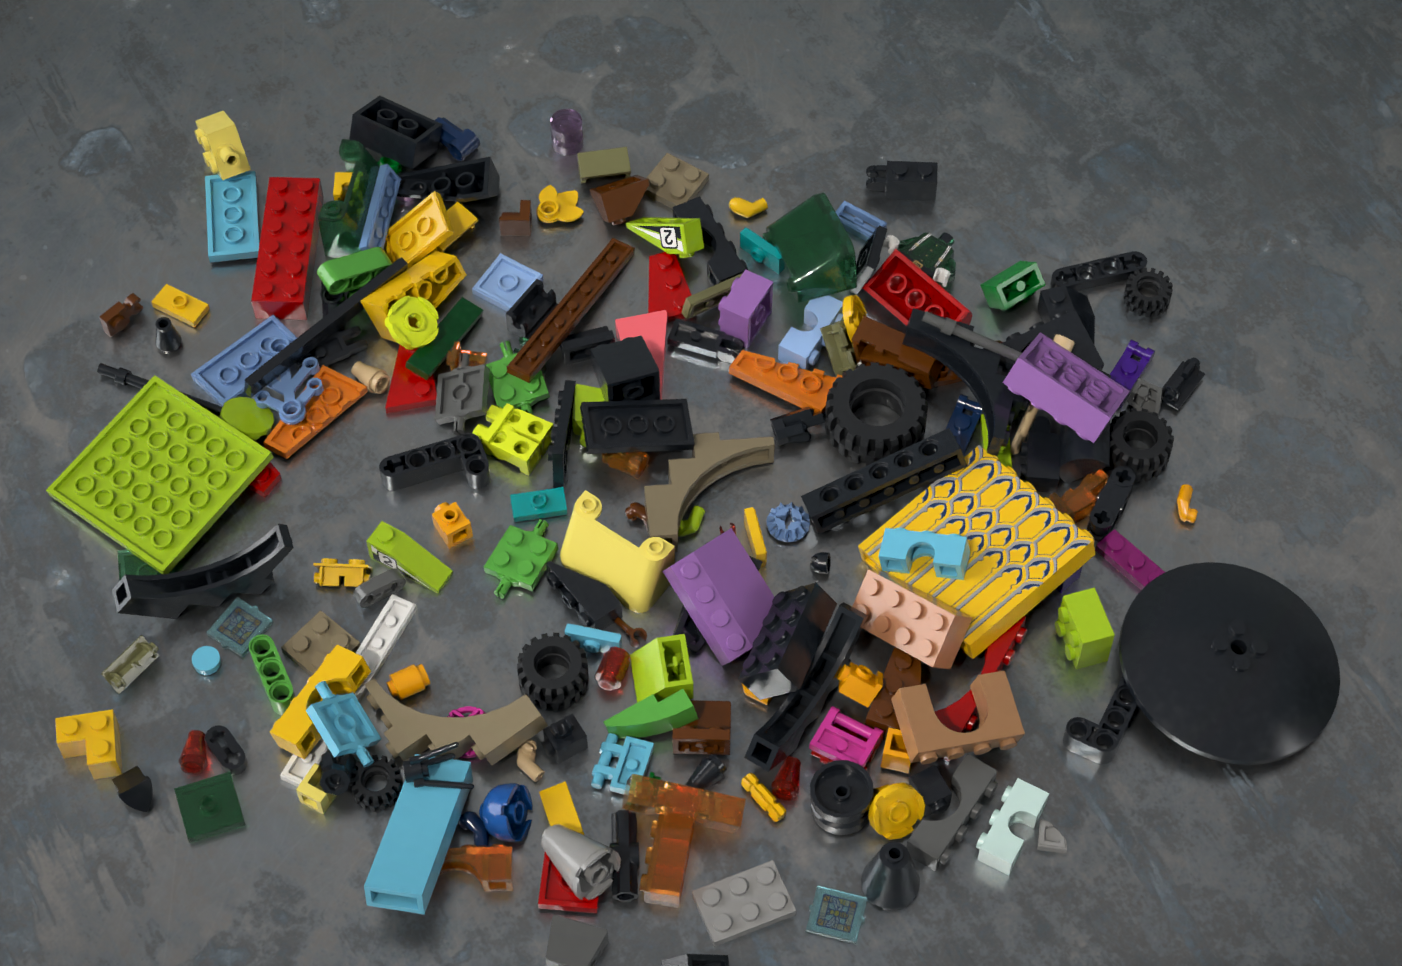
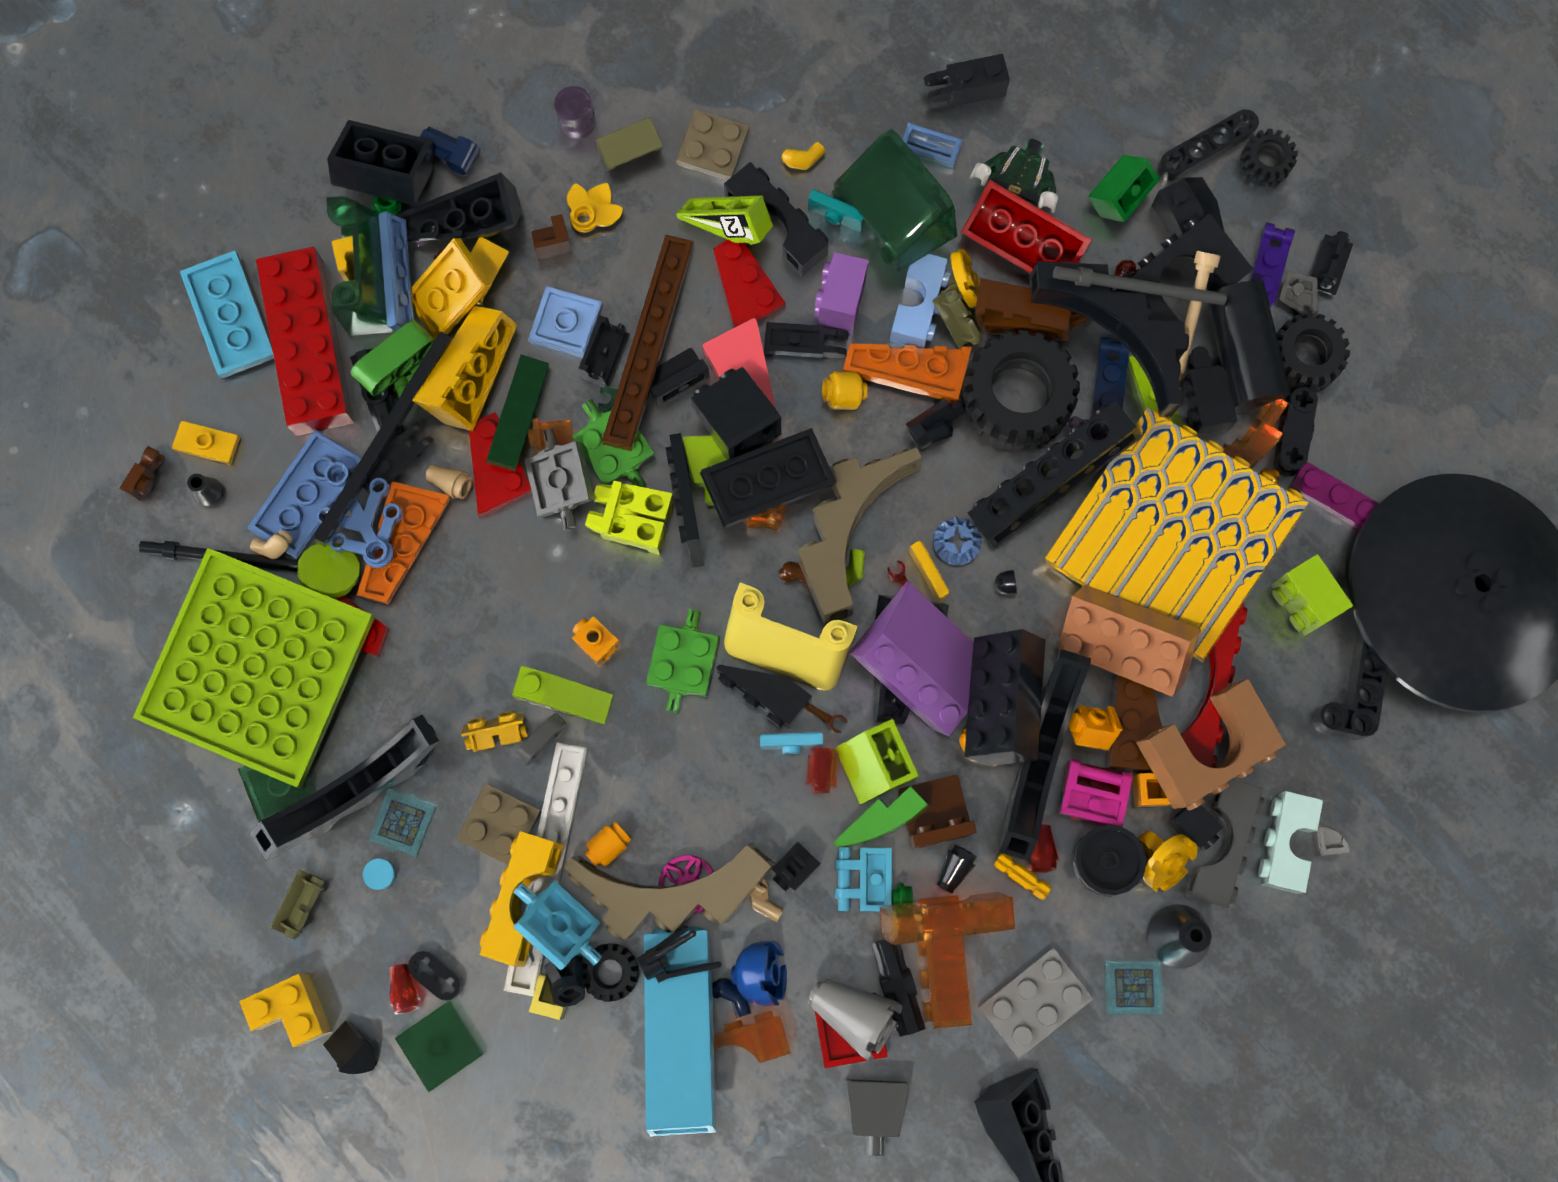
camera: 15 degrees left, 20 degrees up
light yellow brick [194,111,251,180] -> none
bright green beam [249,634,296,715] -> none
black beam [379,433,491,491] -> none
neon yellow plate [385,296,439,350] -> none
teal plate [510,487,568,522] -> none
black tyre [517,632,589,711] -> none
yellow slope [539,781,585,835] -> none
reddish brown slope [590,175,650,225] -> none
olive tile [681,270,751,319] -> none
black plate [849,226,887,294] -> none
medium azure arch [878,528,970,580] -> none
medium lavender slope [1003,332,1130,443] -> none
light orange arm [1177,484,1198,523] -> none
none -> tan arm [250,530,293,559]
none -> yellow head [822,371,868,410]

